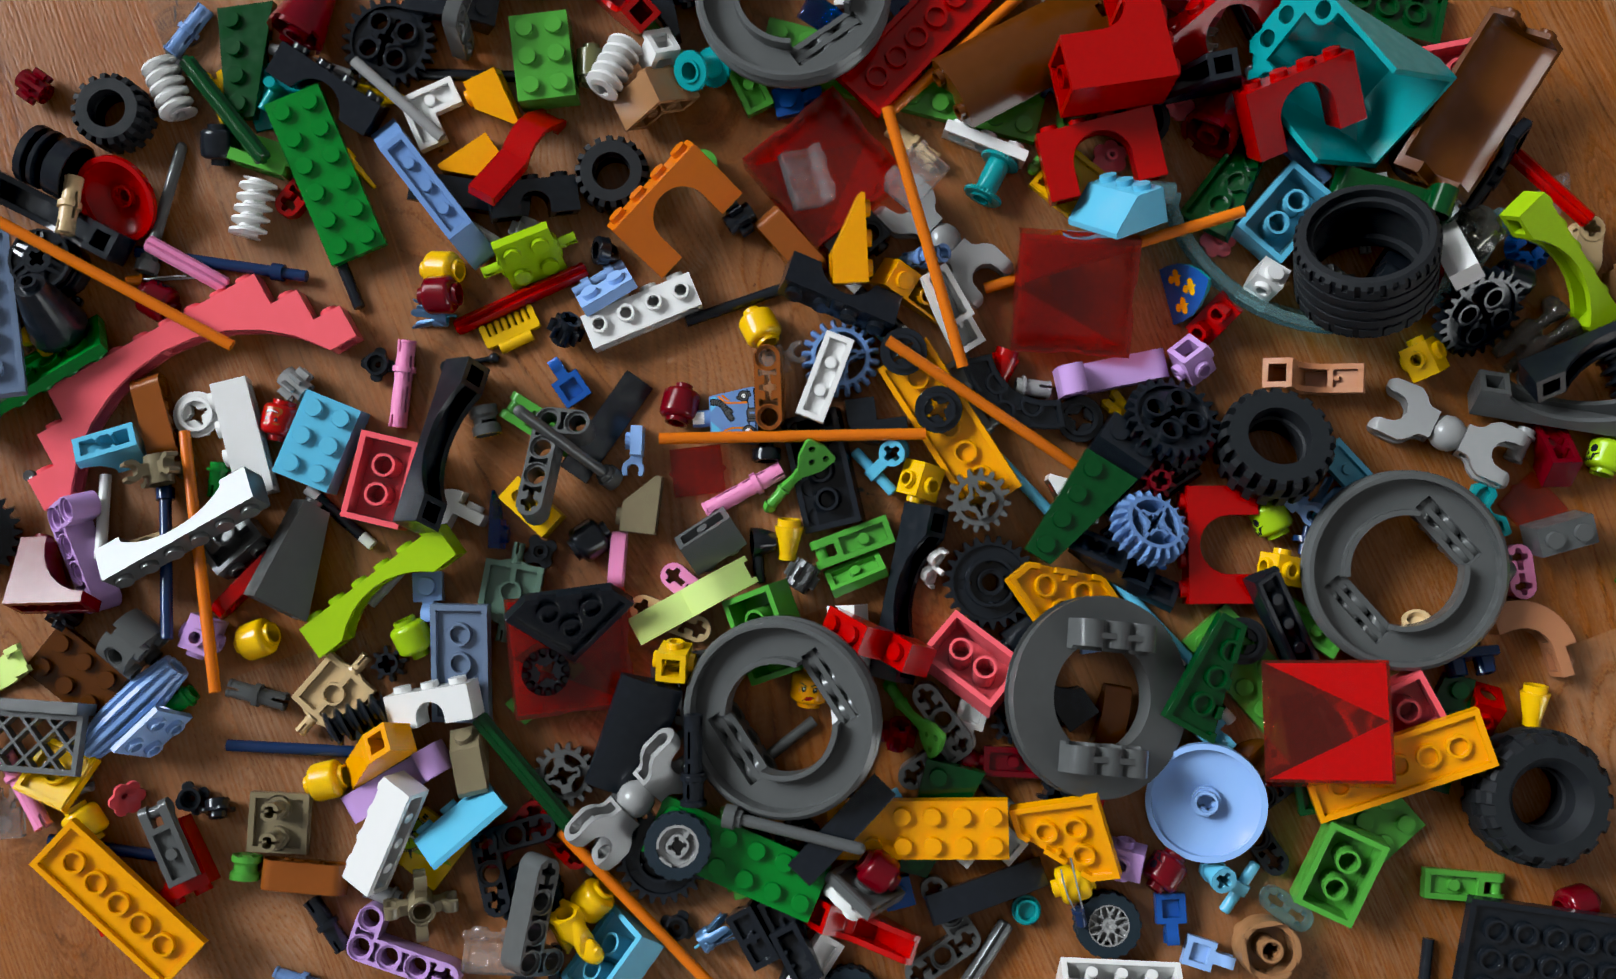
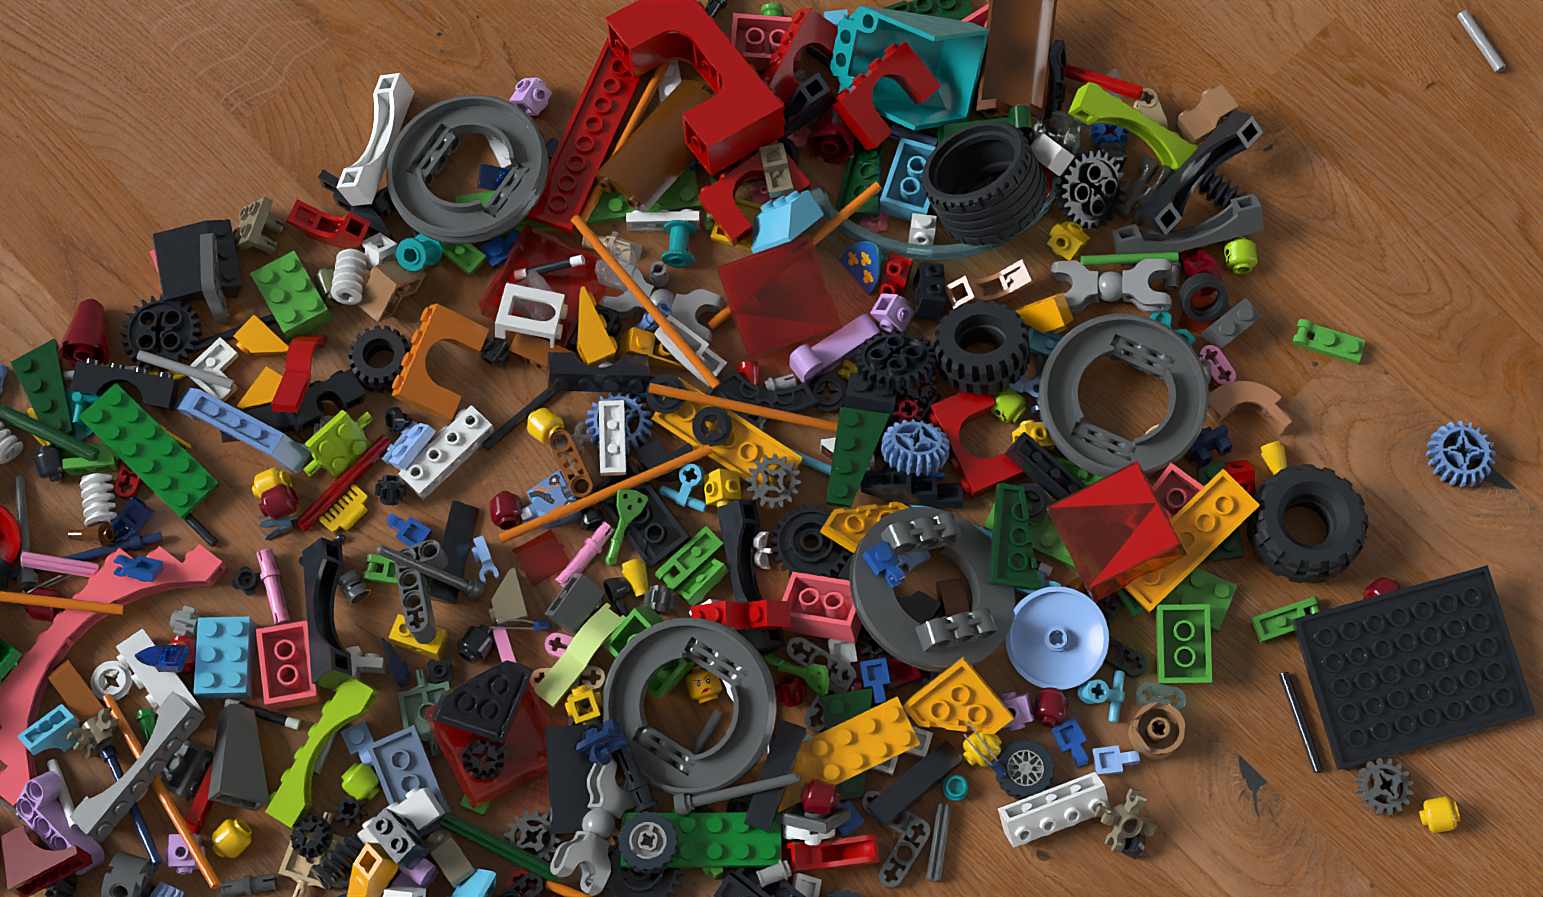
camera: 20 degrees left, 15 degrees down
none -> reddish brown cone [68,522,115,547]
none -> clear blue plate [112,495,155,543]
none -> blue plate [114,555,163,582]
none -> clear blue plate [135,645,189,672]
none -> black gear [290,815,333,858]
none -> black brick [367,808,431,870]
none -> piece [489,619,551,632]
none -> white panel [495,283,568,348]
none -> black bar [514,255,585,280]
none -> dark blue hips [576,719,628,766]
none -> light grey pin [649,261,669,287]
none -> light grey pin [756,860,792,887]
none -> dark tan slope [759,143,794,198]
none -> blue plate [860,658,890,707]
none -> blue plate [862,541,906,588]
none -> black brick [913,261,946,321]
none -> light orange slope [1015,292,1074,334]
none -> bright green bar [1081,252,1178,266]
none -> black tyre [1179,273,1229,322]

